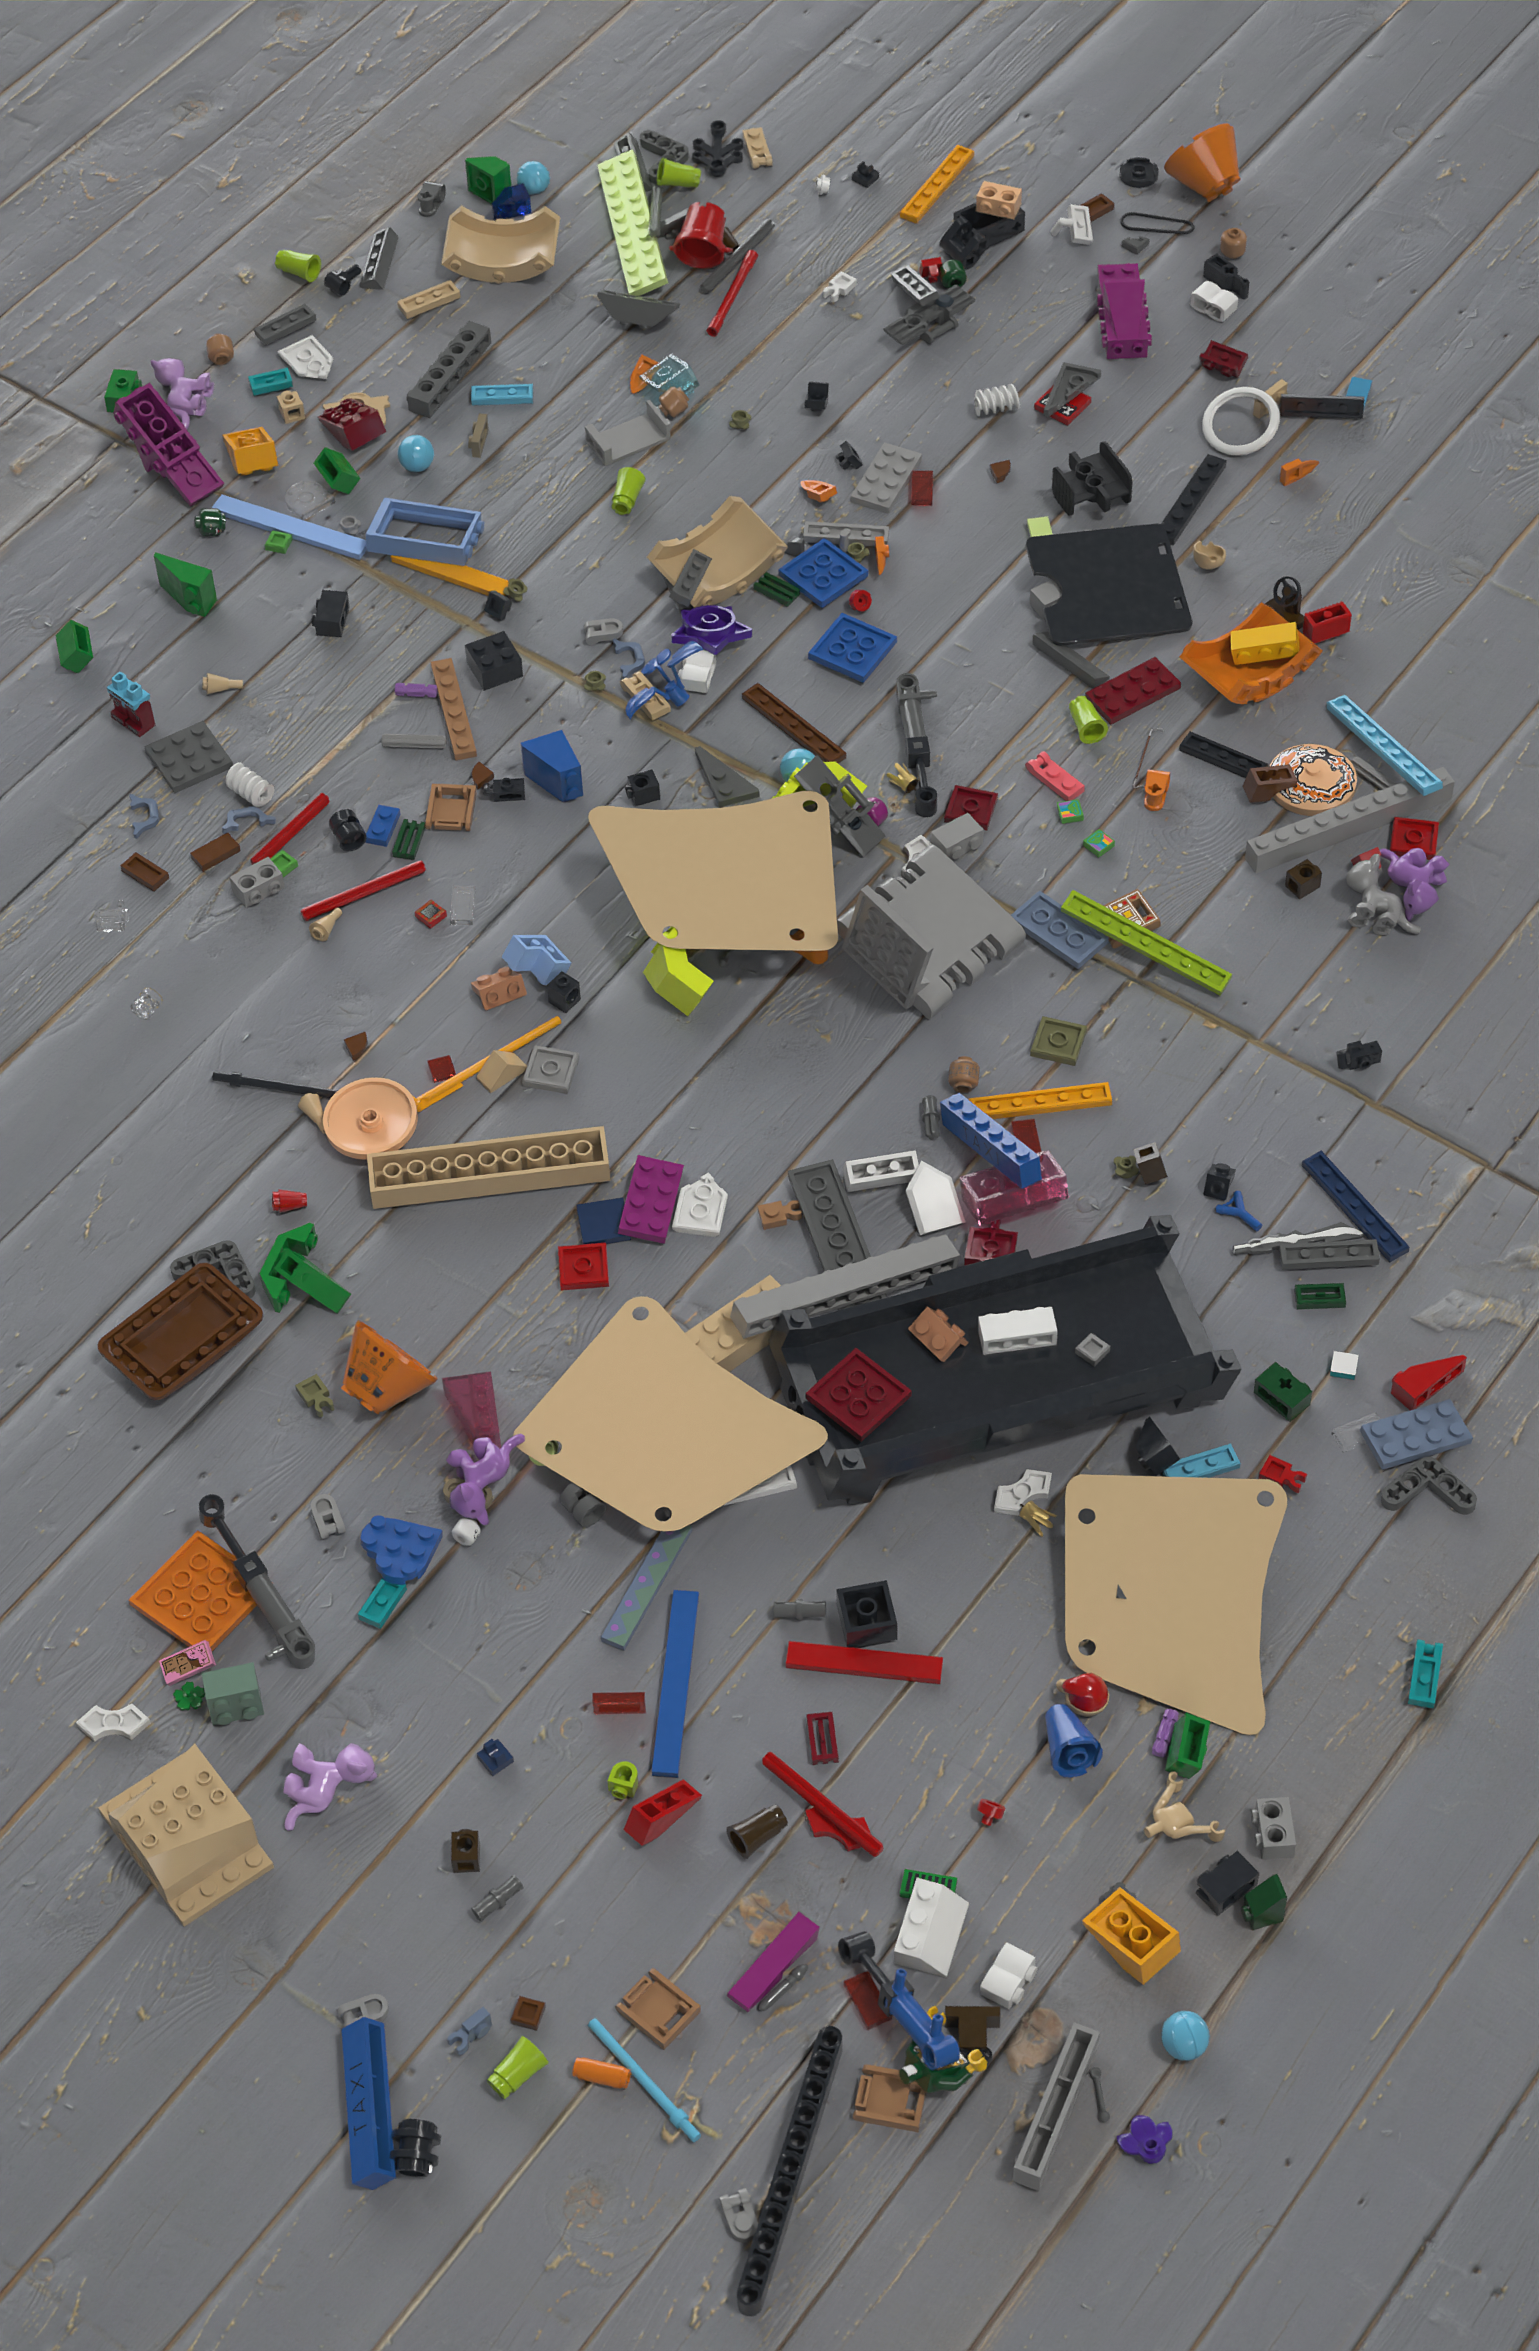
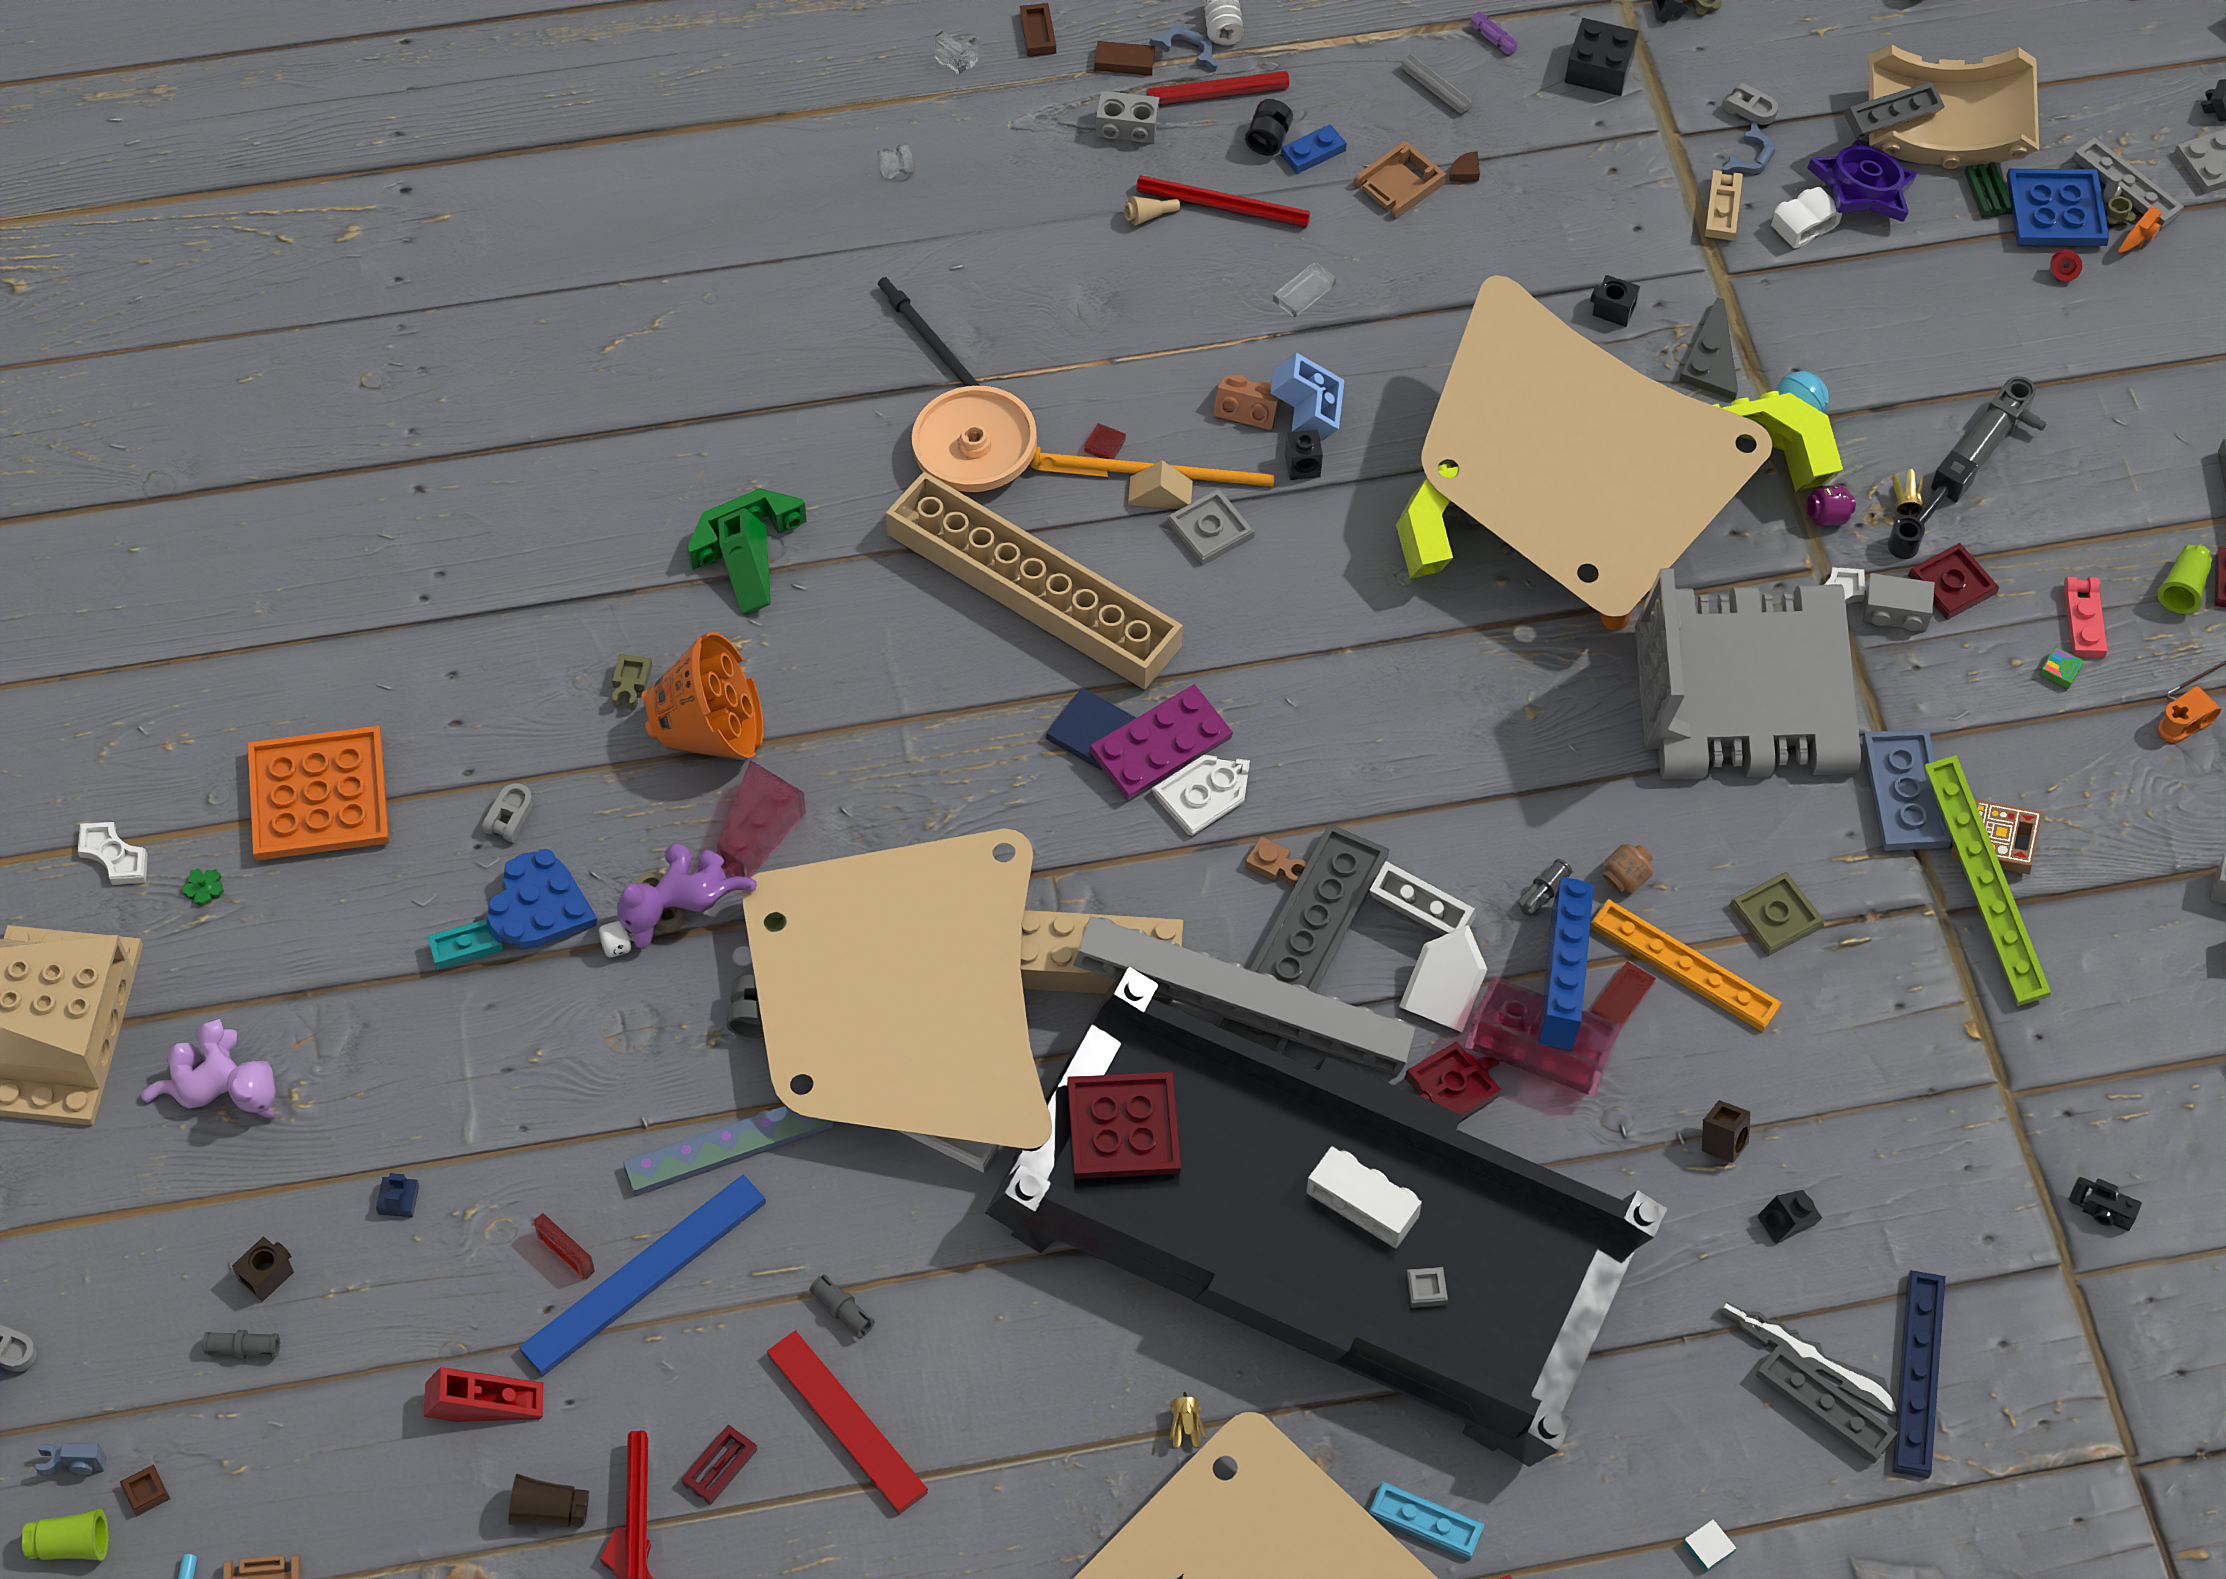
camera: 40 degrees right, 5 degrees up
reddish brown wedge [97,1263,263,1400] -> none
tile [159,1640,216,1686] -> none
dark grey beam [170,1240,256,1298] -> none
dark grey piece [199,1494,315,1669] -> none
sand green brick [202,1662,264,1725] -> none
bright green tile [270,850,298,877] -> none
red cone [272,1189,307,1213] -> none
tan cone [298,1093,325,1134] -> none
reddish brown tile [344,1032,368,1061] -> none
dark green tile [392,819,426,860] -> none
tile [415,900,447,929] -> none
medium nougat plate [431,658,477,761] -> none
black piece [482,778,525,802] -> none
blue slope [520,730,583,802] -> none
red tile [558,1243,609,1291] -> none
olive plate [584,671,606,691] -> none
lime plate [607,1761,638,1799] -> none
blue plant [626,641,704,720] -> none
reddish brown tile [742,683,847,764] -> none
dark grey tile [784,538,805,557] -> none
dark grey piece [794,755,885,857] -> none
orange plate [801,480,837,502] -> none
blue plate [808,613,897,683] -> none
black brick [836,1580,898,1648] -> none
nougat bracket [908,1307,969,1362] -> none
white tile [994,1469,1052,1516] -> none
bright green tile [1083,829,1115,858] -> none
olive plate [1114,1155,1139,1179] -> none
black slope [1135,1416,1180,1476] -> none
blue piece [1216,1191,1262,1232] -> none
dark green brick [1253,1362,1312,1422] -> none
dark green tile [1294,1283,1346,1310] -> none

